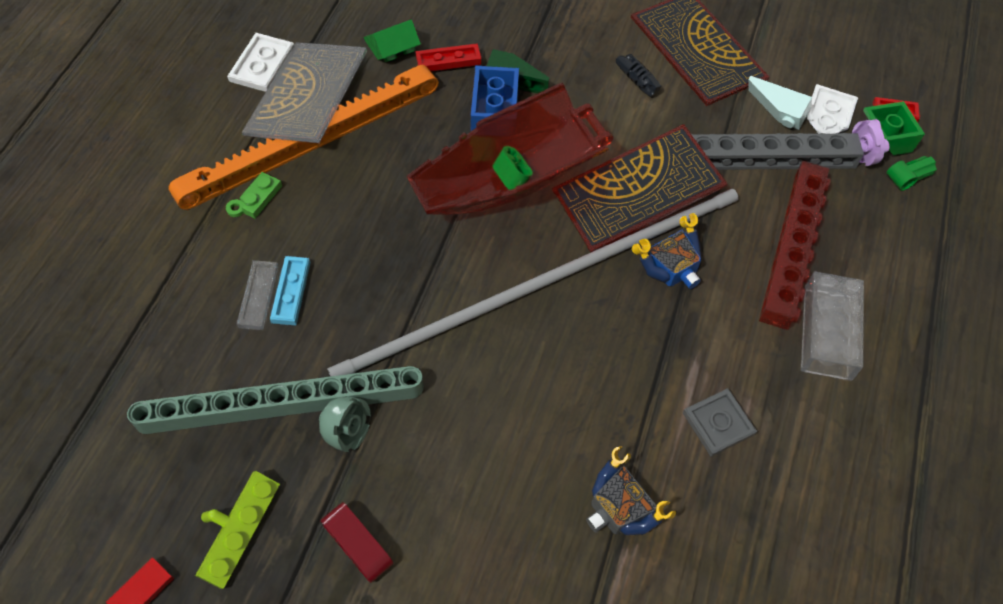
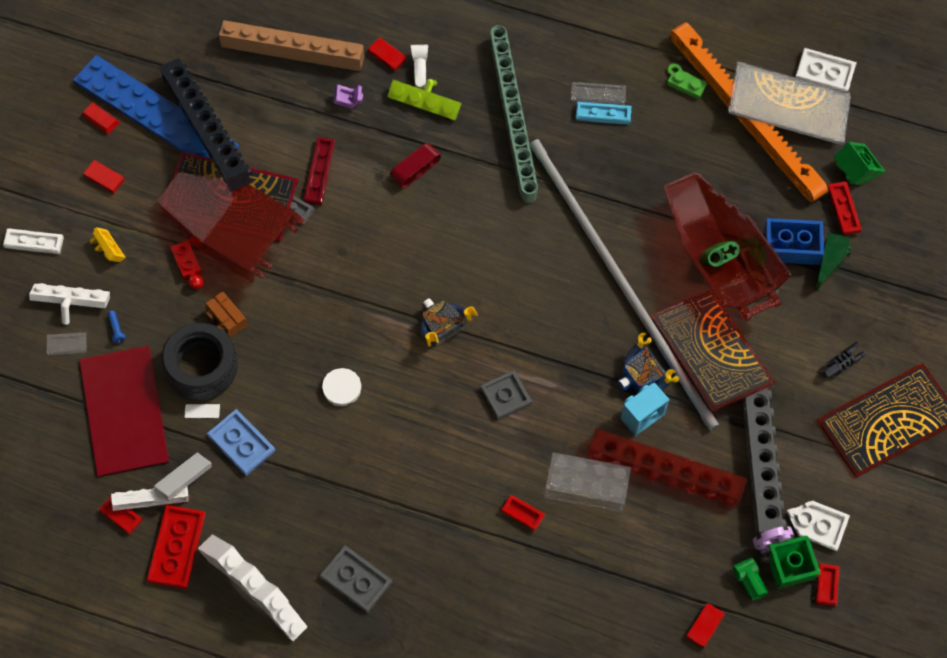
camera: 90 degrees right, 5 degrees up
sand green cylinder [319,396,370,452] -> none
light aqua slope [749,76,812,129] -> none
none -> white piece [411,45,428,90]
none -> red tile [501,495,545,531]
none -> medium azure brick [621,382,669,436]
none -> red tile [686,603,725,649]

